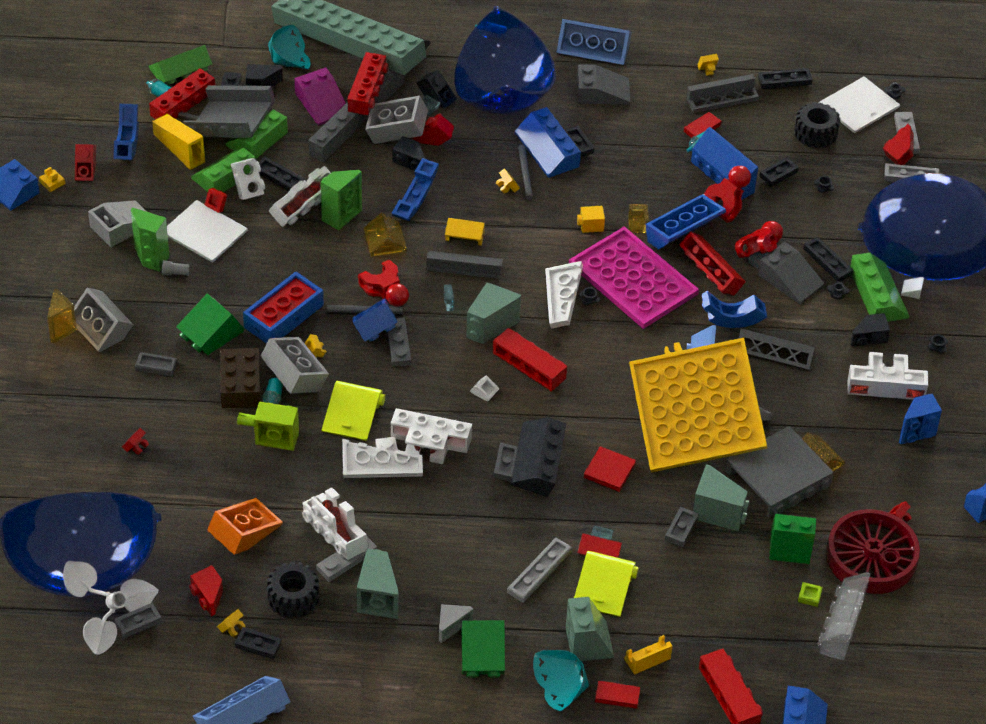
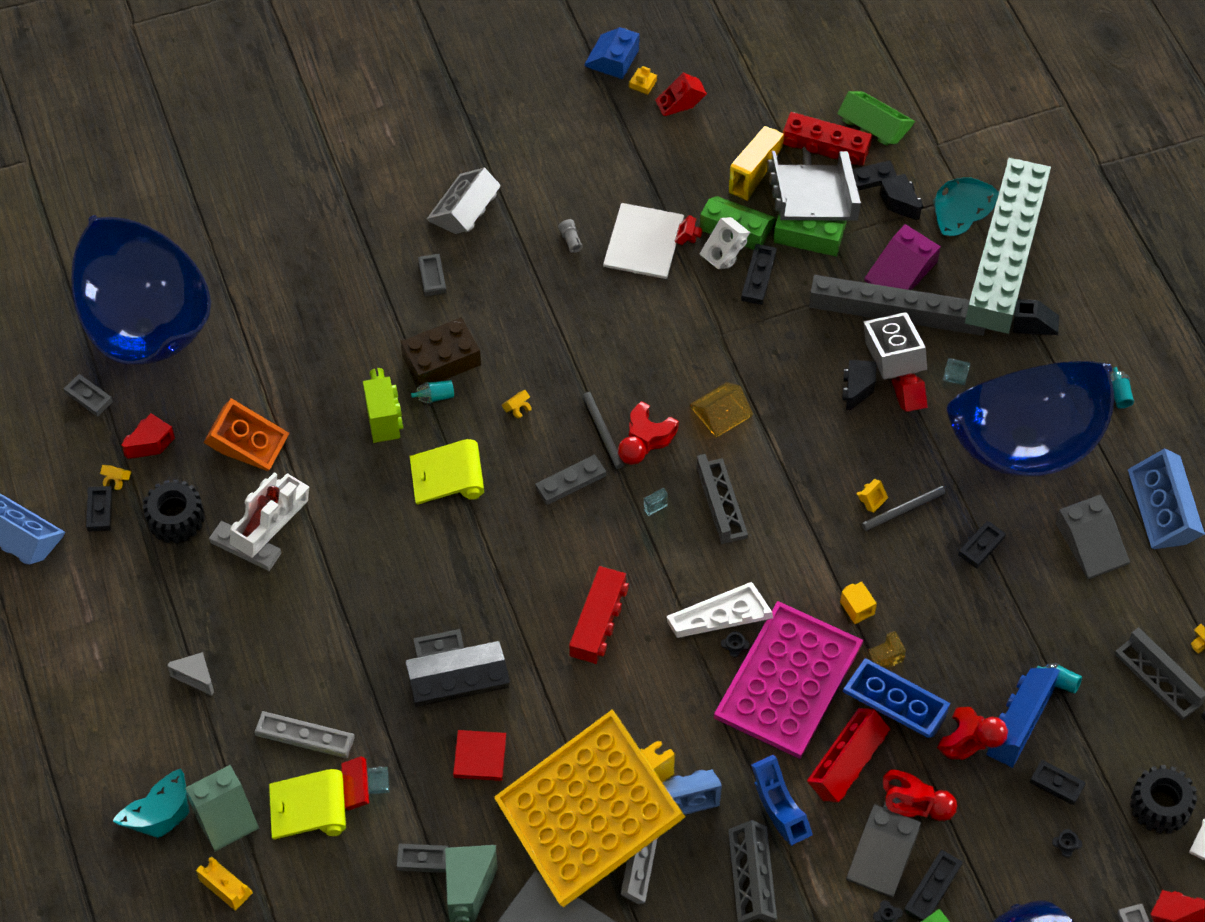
camera: 70 degrees right, 10 degrees up
clear yellow slope [47,289,77,343] -> none
white plant [63,561,159,655] -> none
light grey slope [88,200,147,247] -> none
blue arch [113,104,139,160] -> none
red tile [122,428,149,455] -> none
bright green slope [131,207,170,272] -> none
teal piece [146,79,171,97] -> none
green slope [176,293,245,355] -> none
brick [243,272,324,344] -> none
light grey brick [261,337,329,394] -> none
white piece [269,166,331,228] -> none
bright green slope [321,170,362,230] -> none
white wing [342,439,423,478] -> none
red brick [347,52,389,115] -> none
blue slope [352,298,397,342] -> none
sand green slope [357,549,399,619] -> none
white plate [375,437,398,451] -> none
white piece [391,408,472,464] -> none
blue slope [392,158,439,221] -> none
black slope [416,70,457,108] -> none
yellow hinge [445,218,485,246] -> none
green slope [461,620,505,678] -> none
sand green slope [466,282,521,344] -> none
white slope [470,375,499,402] -> none
blue slope [515,107,581,178] -> none
red tile [595,681,640,708] -> none
red tile [684,112,721,139] -> none

